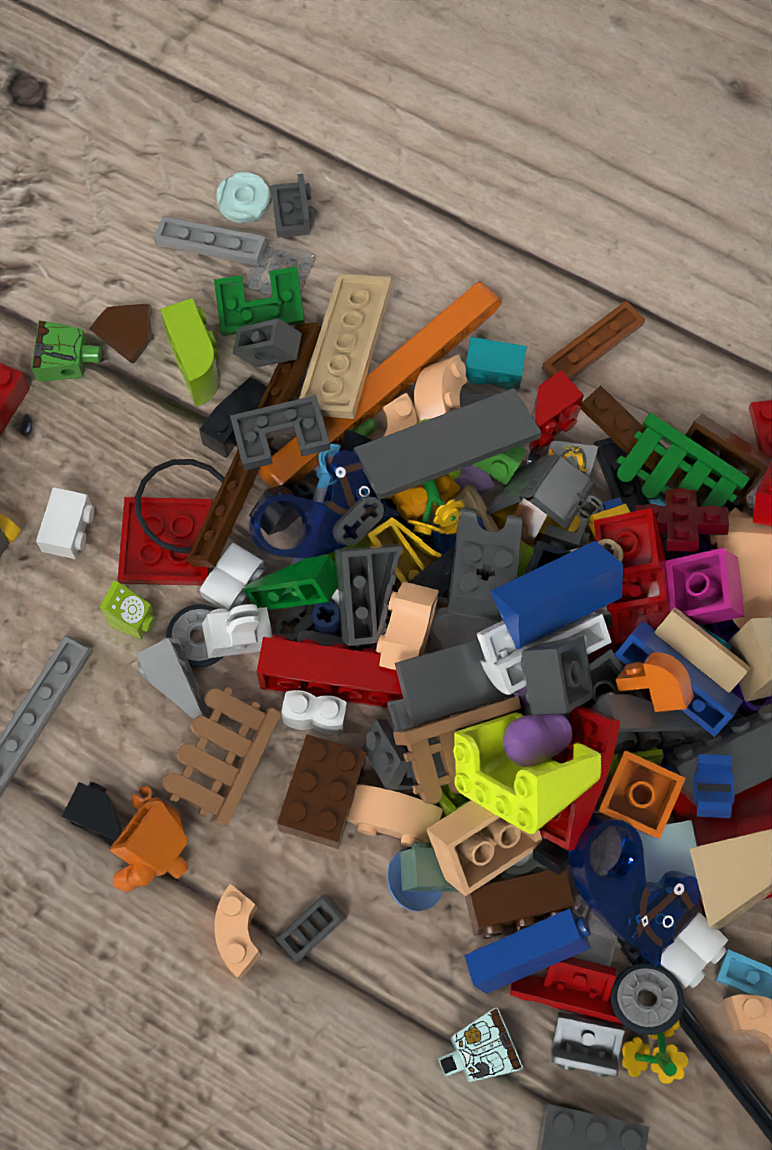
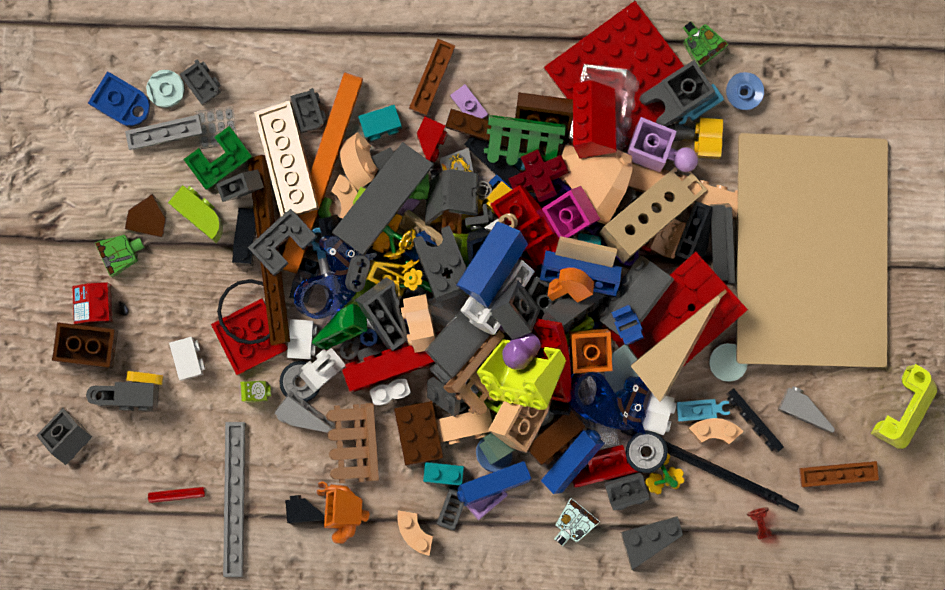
camera: 25 degrees left, 15 degrees up
none -> blue tile [88,71,150,127]
none -> dark grey bracket [290,88,326,133]
none -> yellow plant [393,259,432,297]
none -> teal brick [423,462,464,485]
none -> lavender plate [450,84,488,119]
none -> blue brick [457,461,532,506]
none -> lavender plate [466,492,508,521]

